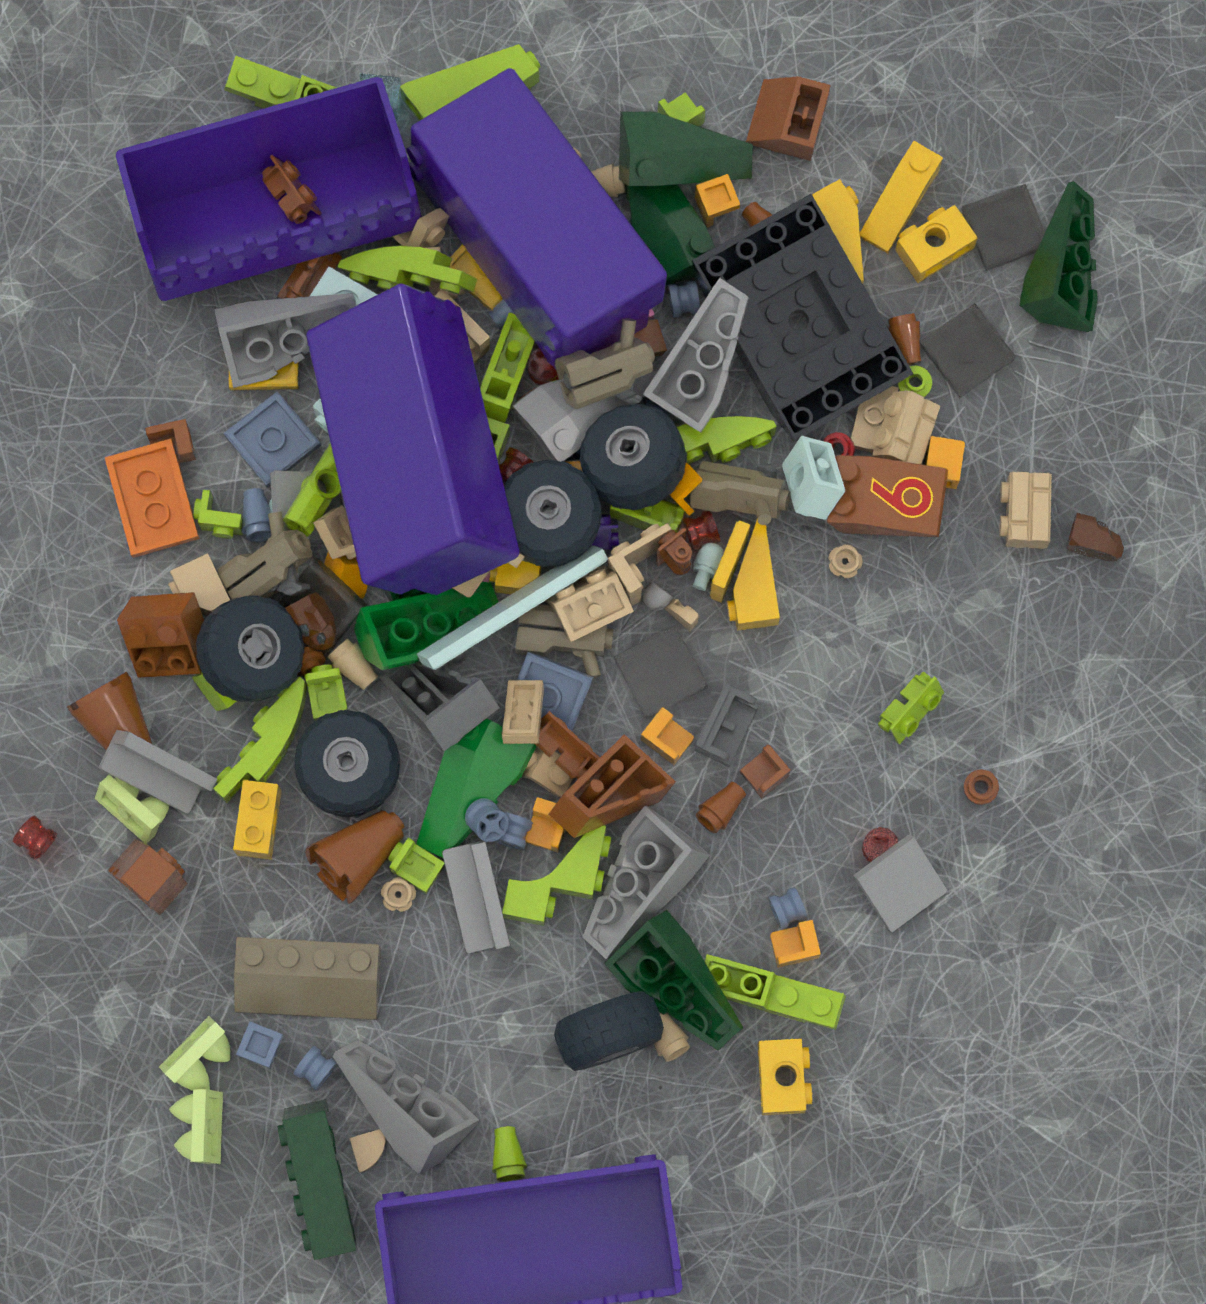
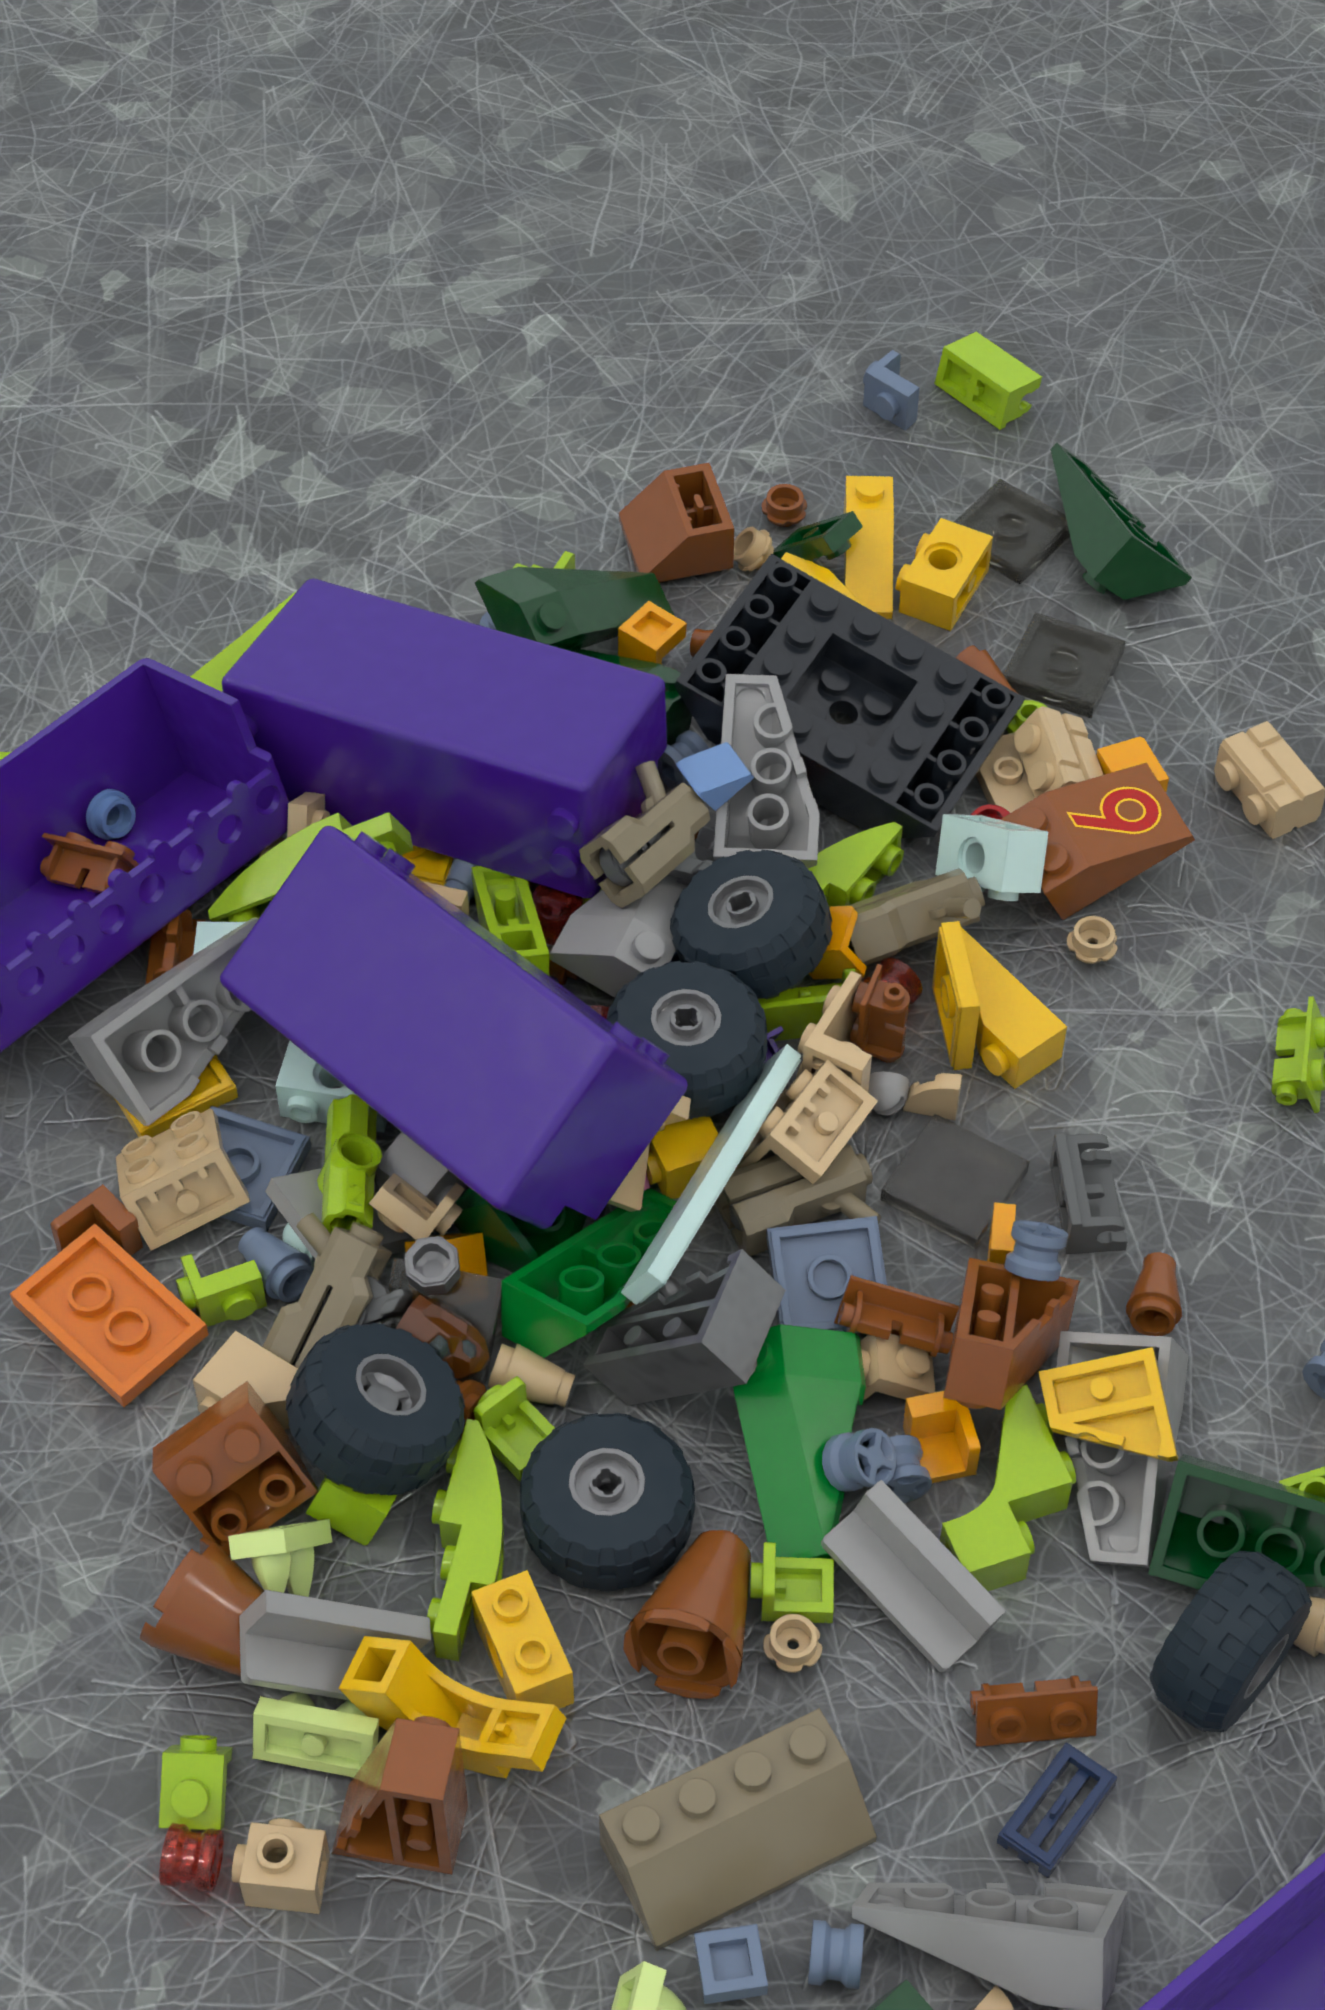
camera: 30 degrees left, 25 degrees down
lime cone [492,1126,527,1182] -> none
tan plate [502,680,544,744] -> none
light aqua cylinder [692,543,724,591] -> none
dark orange panel [740,744,791,799] -> none
none -> medium blue plate [86,789,136,840]
none -> tan bracket [116,1109,250,1251]
none -> lime bracket [159,1735,232,1830]
none -> yellowish green tile [228,1519,332,1597]
none -> tan brick [232,1818,330,1914]
none -> yellow arch [339,1636,567,1779]
none -> flat silver tile [404,1236,461,1296]
none -> medium blue slope [676,742,754,811]
none -> tan plate [734,527,774,571]
none -> dark orange plate [761,484,807,527]
none -> dark green plate [773,511,863,562]
none -> sand blue bracket [863,350,920,431]
none -> lime hinge [934,332,1042,430]
none -> dark orange hinge [970,1675,1098,1747]
none -> dark blue tile [997,1742,1118,1878]
none -> sand blue wheel [1004,1220,1068,1281]
none -> yellow wing [1039,1347,1178,1462]

